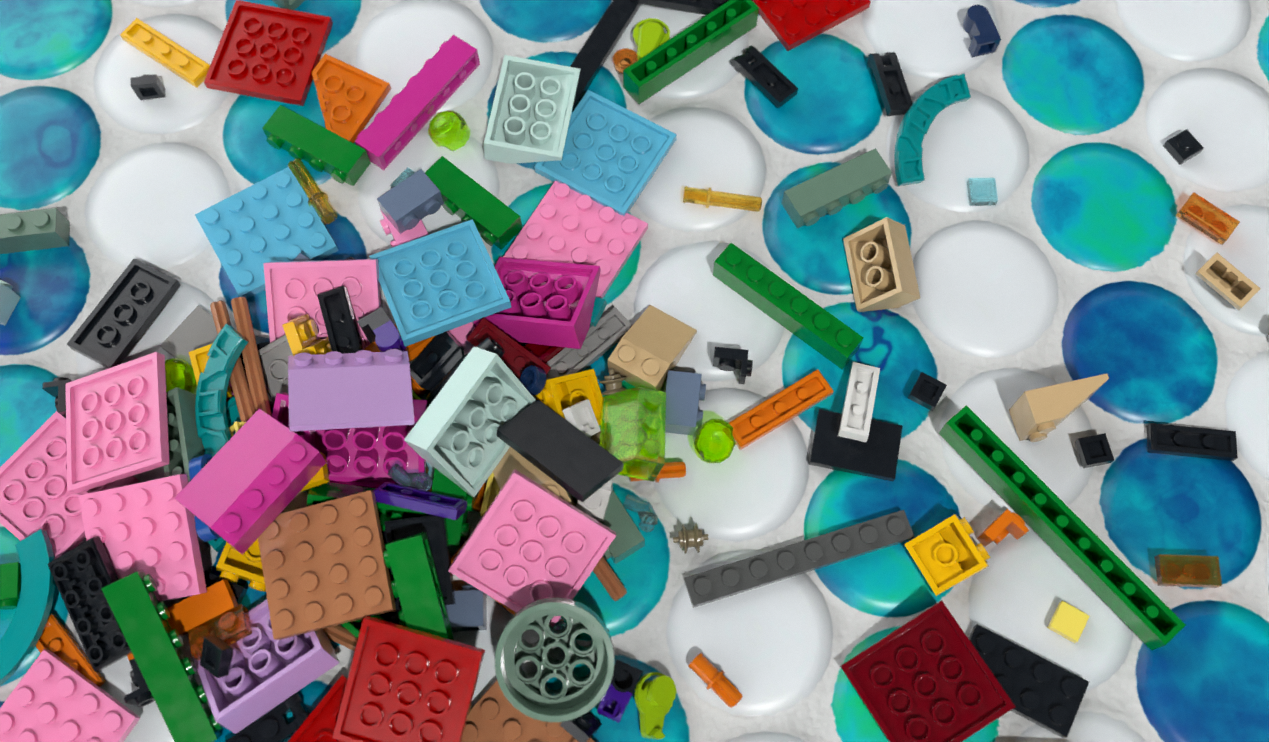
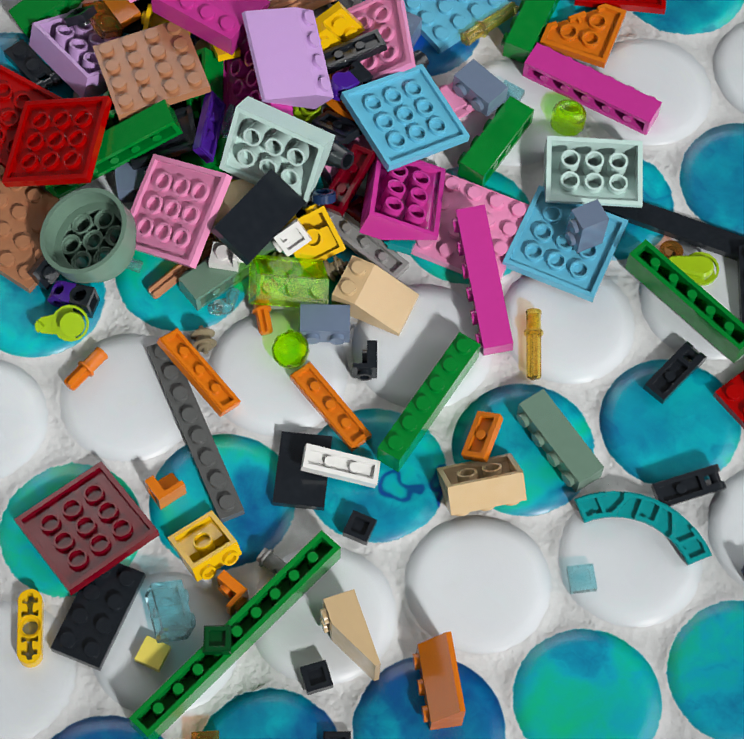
camera: 80 degrees right, 5 degrees down
none -> orange panel [145,473,187,510]
none -> clear light blue brick [145,579,196,643]
none -> orange tile [157,328,241,417]
none -> dark green tile [203,625,232,655]
none -> light grey pin [256,548,287,575]
none -> orange slope [412,631,466,730]
none -> dark pink brick [452,204,513,356]
none -> orange plate [461,411,503,463]
none -> sand blue brick [565,199,609,253]

